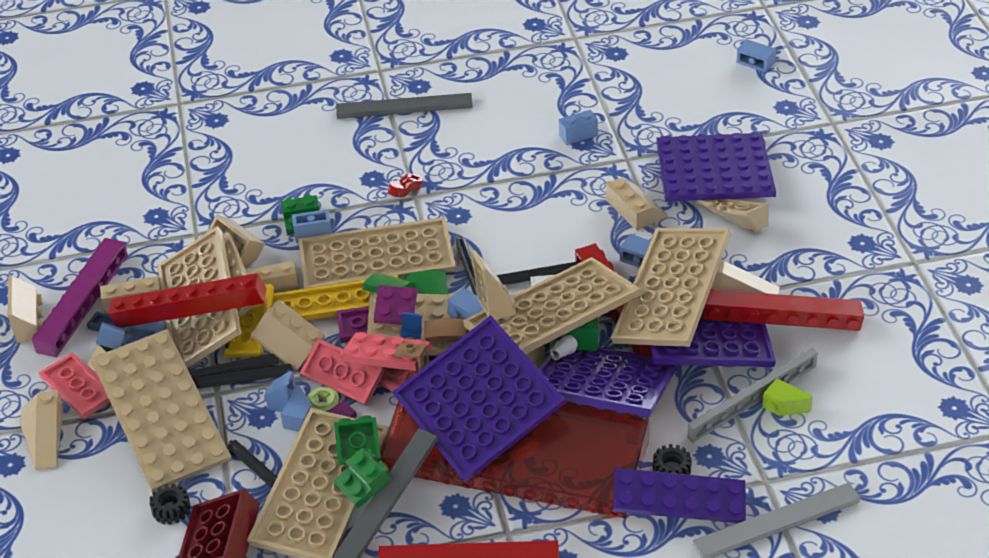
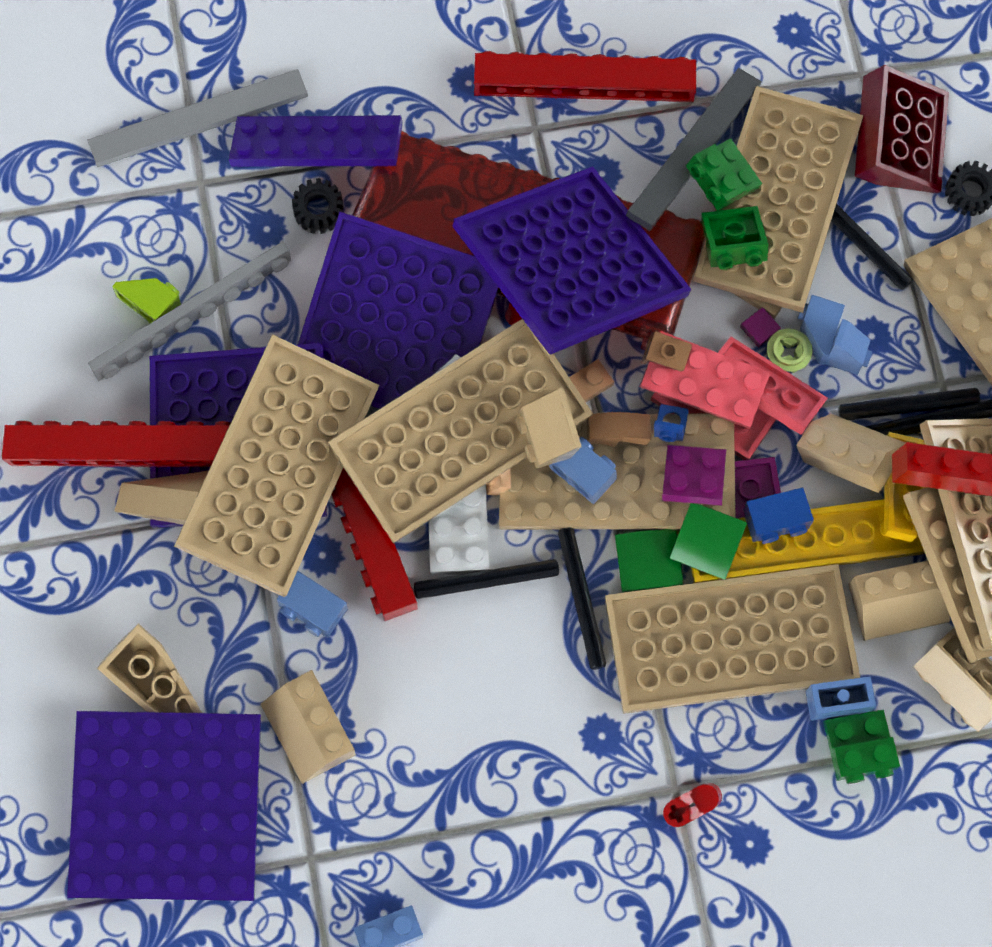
camera: 175 degrees right, 30 degrees up
none -> blue brick [743,487,814,544]

